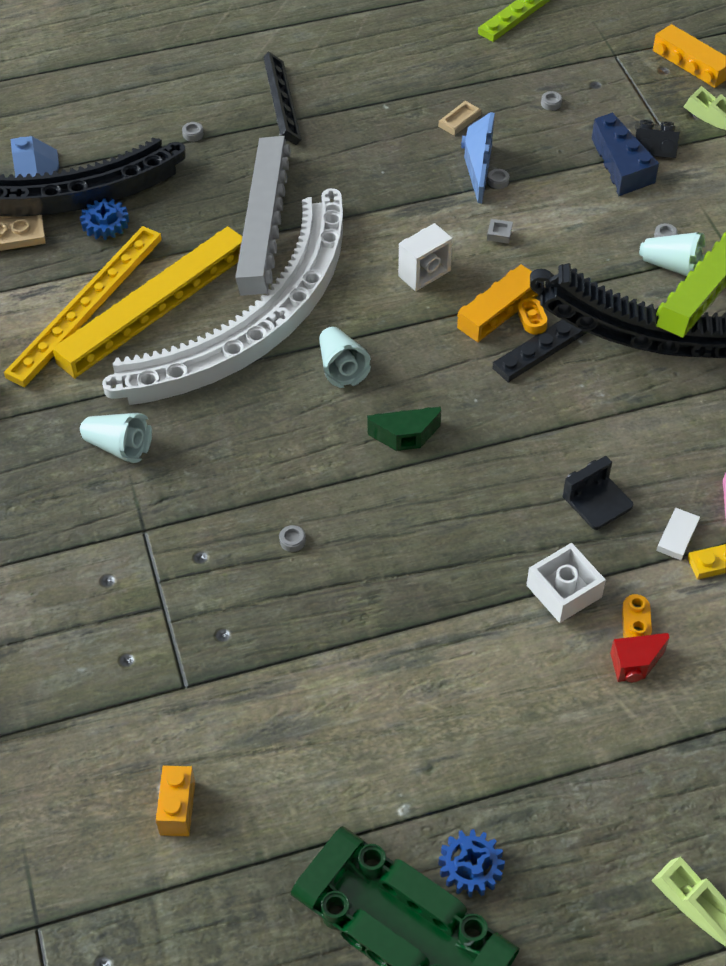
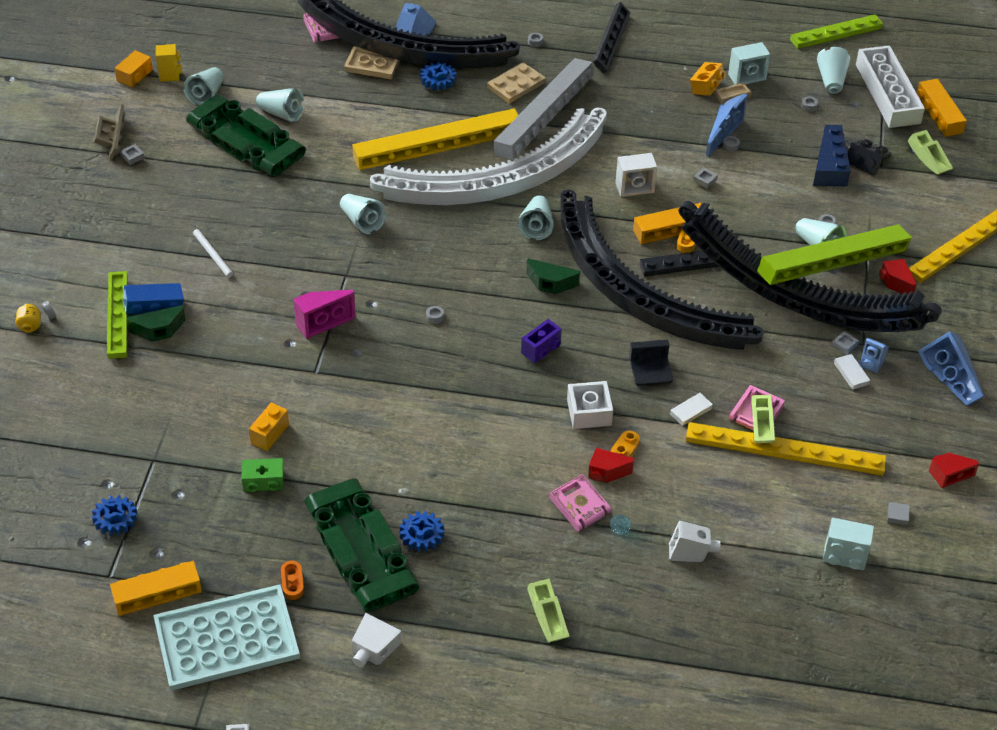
camera: 25 degrees right, 5 degrees down
yellow plate [4,226,162,388] -> none
none -> bright green brick [241,458,284,492]
none -> dark pink slope [293,290,356,339]
none -> tan plate [487,62,546,104]
none -> dark purple brick [521,319,562,364]
none -> bright pink container [549,474,612,532]
none -> black gear [560,190,764,350]
none -> clear light blue plate [610,515,631,535]
none -> light orange brick [690,62,725,96]
none -> light aqua brick [728,42,770,85]
none -> light aqua cone [817,47,850,94]
none -> white brick [856,46,925,128]

